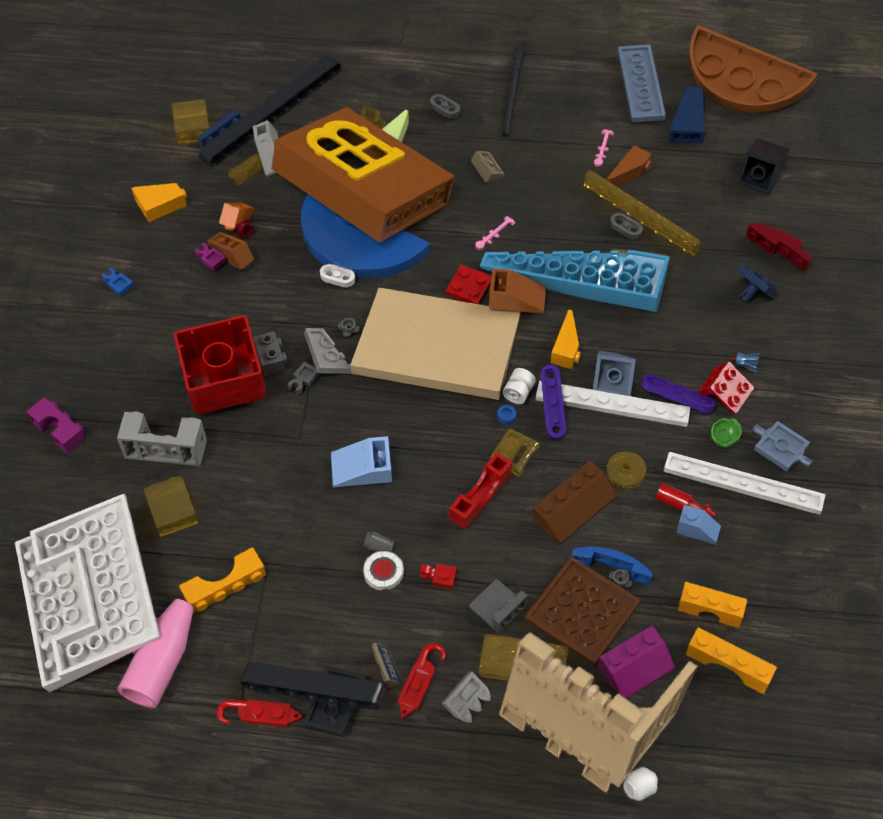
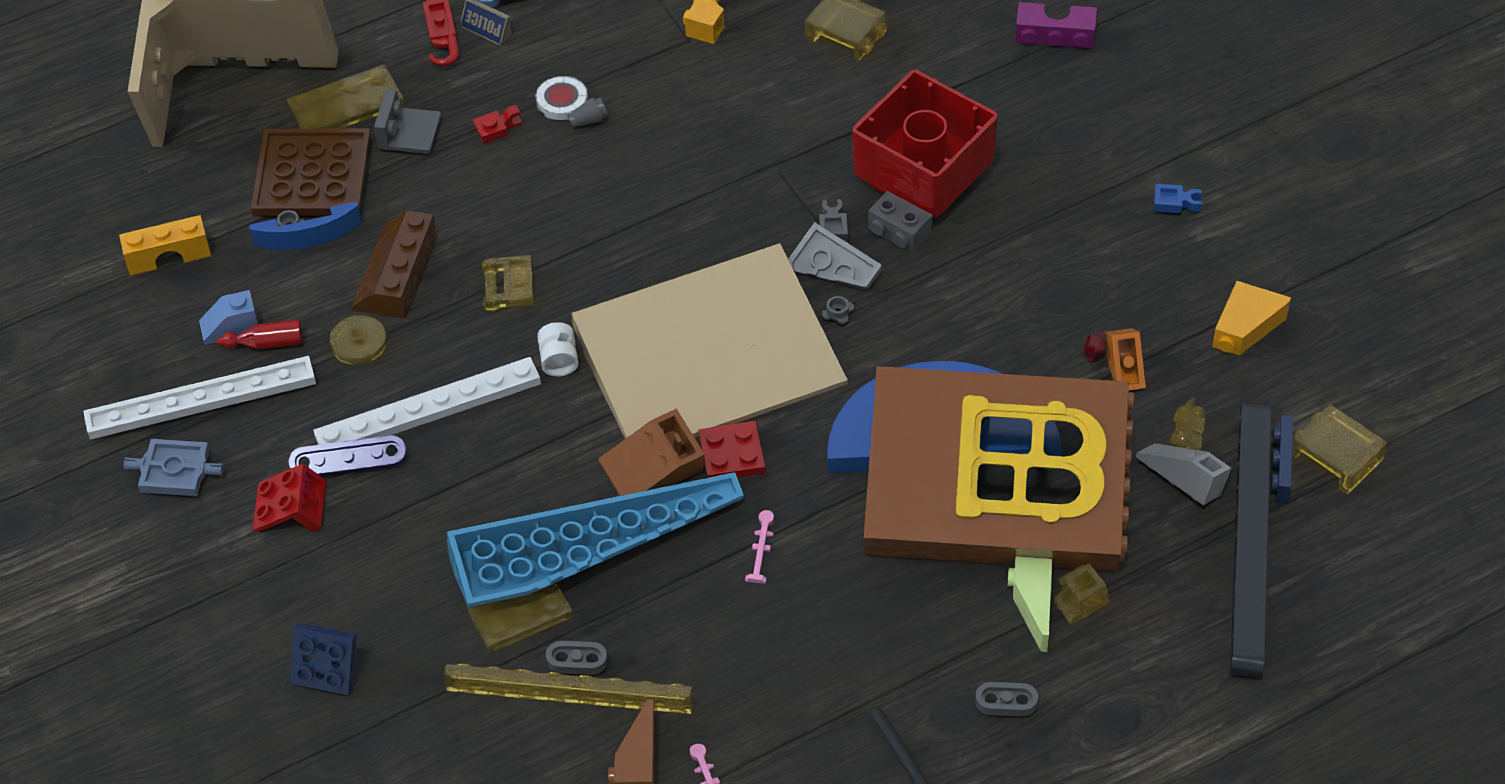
camera: 145 degrees right, 5 degrees down
light grey plate [117,411,207,466] -> none
magenta plate [195,243,227,271] -> none
dark orange slope [207,232,254,269] -> none
white plate [320,264,355,287] -> none
light blue slope [331,436,392,487] -> none
light grey plate [442,672,491,722] -> none
red arch [449,452,513,530] -> none
dark tan slope [471,151,505,183] -> none
blue tile [497,405,517,425] -> none
dark purple plate [541,365,566,440] -> none
light orange slope [551,310,581,369] -> none
sand blue slope [593,351,636,396] -> none
magenta slope [598,626,675,699] -> none
light orange arch [686,627,777,694] -> none
bright green hair [710,418,742,447] -> none
flat silver piece [731,352,760,373] -> none
dark red slope [746,223,813,272] -> none

